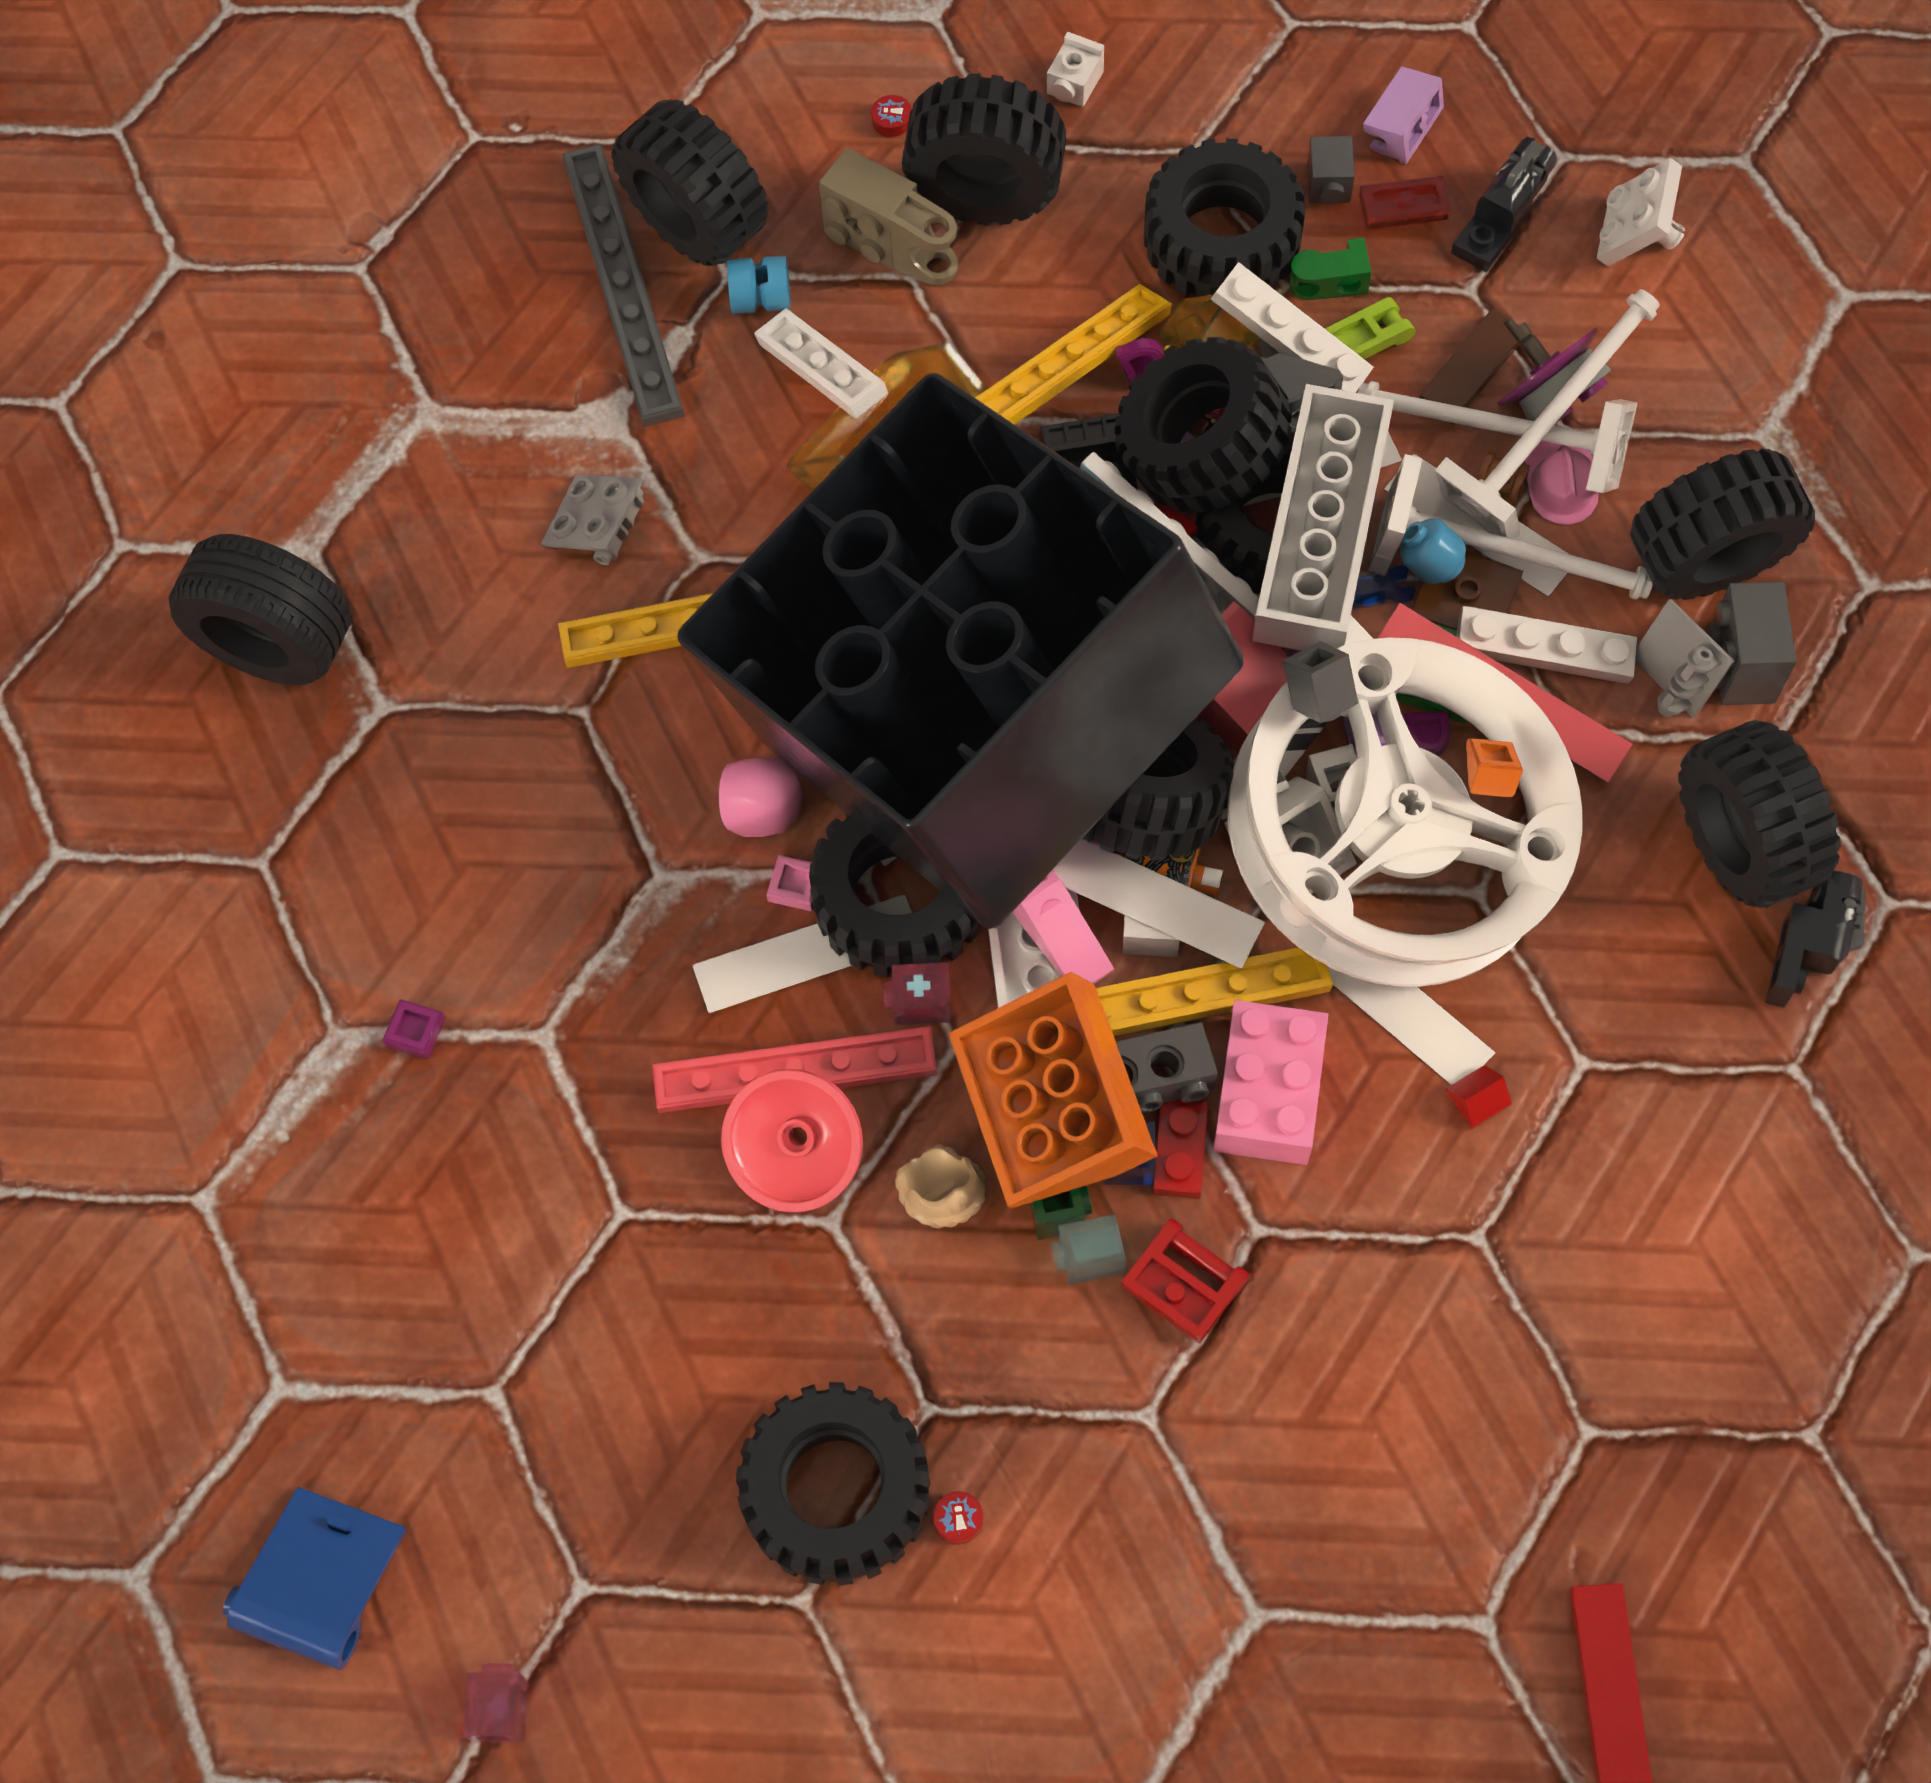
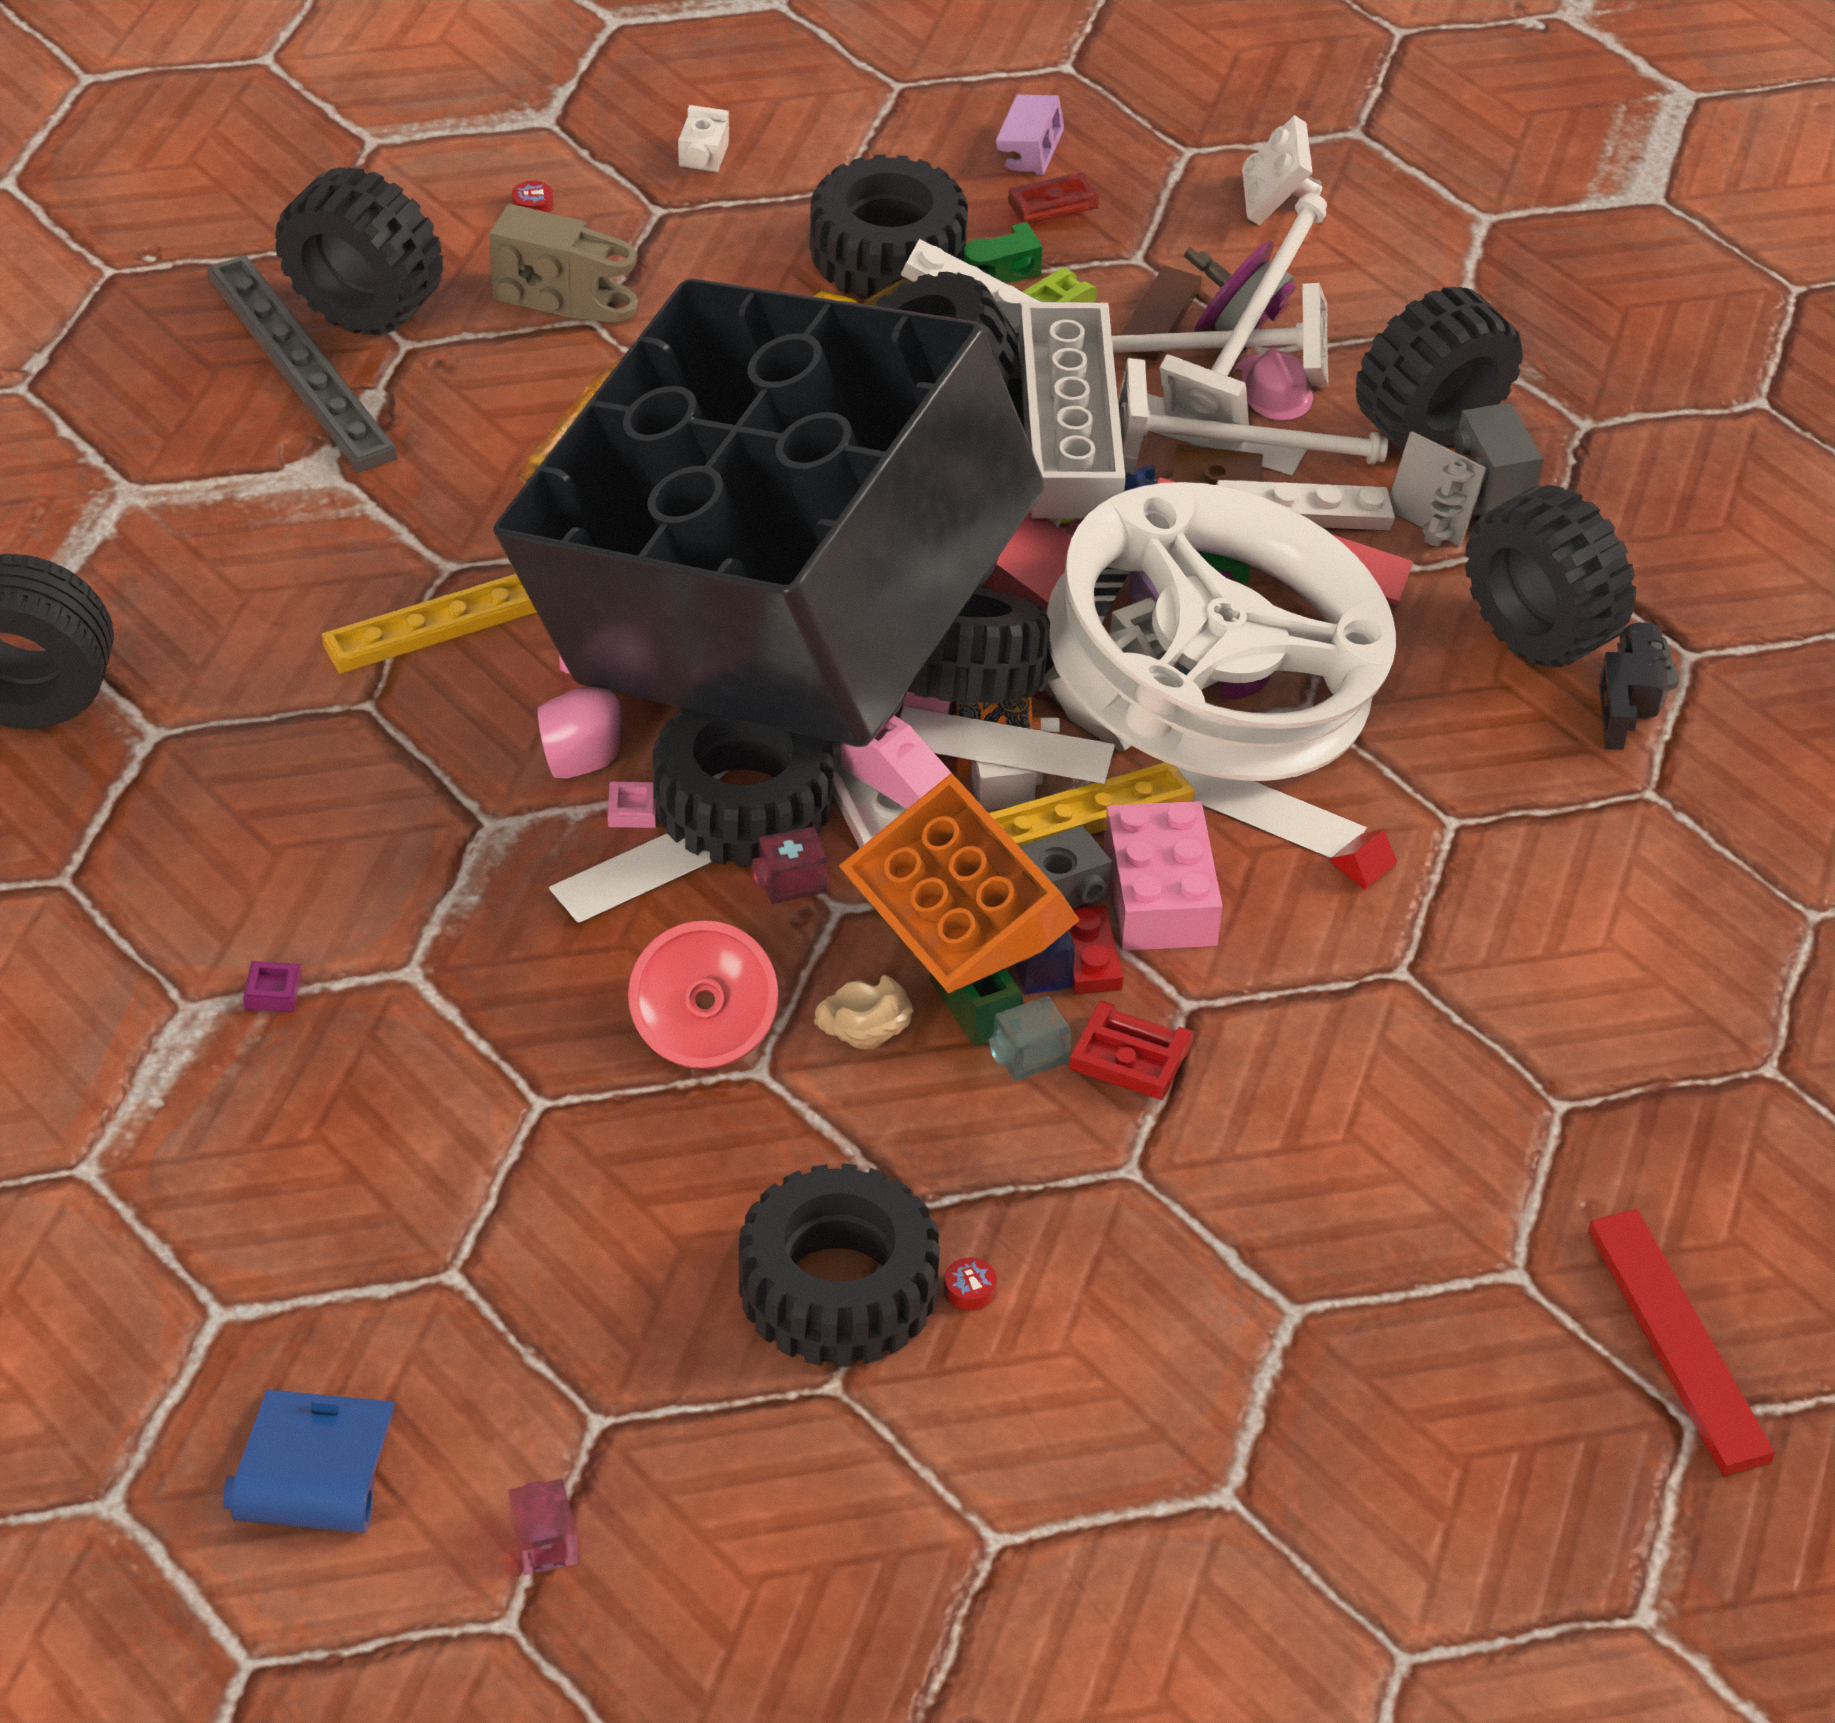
camera: 20 degrees left, 20 degrees down
light grey hinge [541,474,644,565] -> none
coral tile [652,1026,937,1113] -> none
dark azure wheel [727,255,791,314] -> none
white plate [754,308,888,419] -> none
black tyre [901,74,1066,225] -> none
dark grey brick [1283,641,1359,723] -> none
dark grey brick [1307,136,1355,204] -> none
dark azure head [1399,518,1466,584] -> none
black plate [1451,137,1557,272] -> none
orange slope [1466,738,1523,797] -> none

